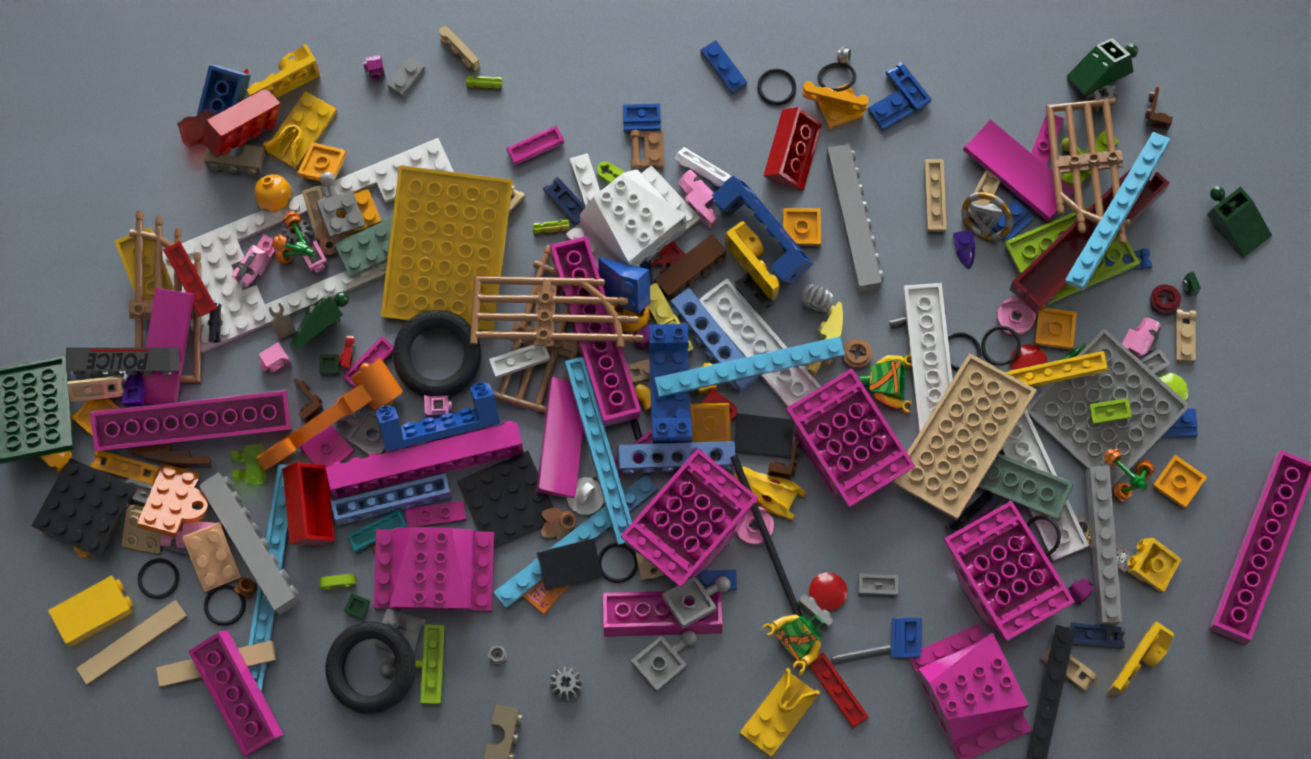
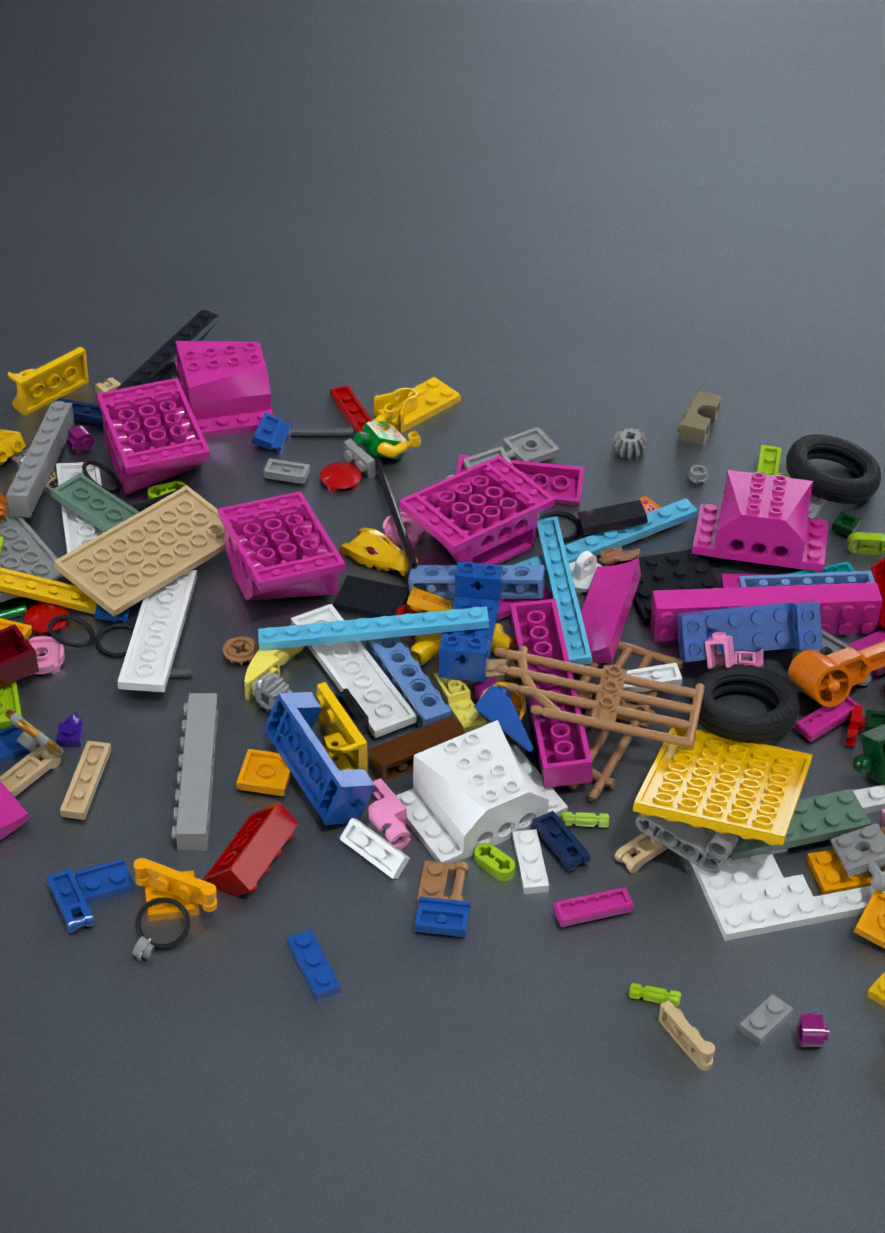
camera: 170 degrees left, 30 degrees down
black tyre [757,68,796,105] -> none
reddish brown bracket [767,438,801,480] -> none
torso [860,355,912,414] -> none
none -> bright pink window [705,632,737,668]

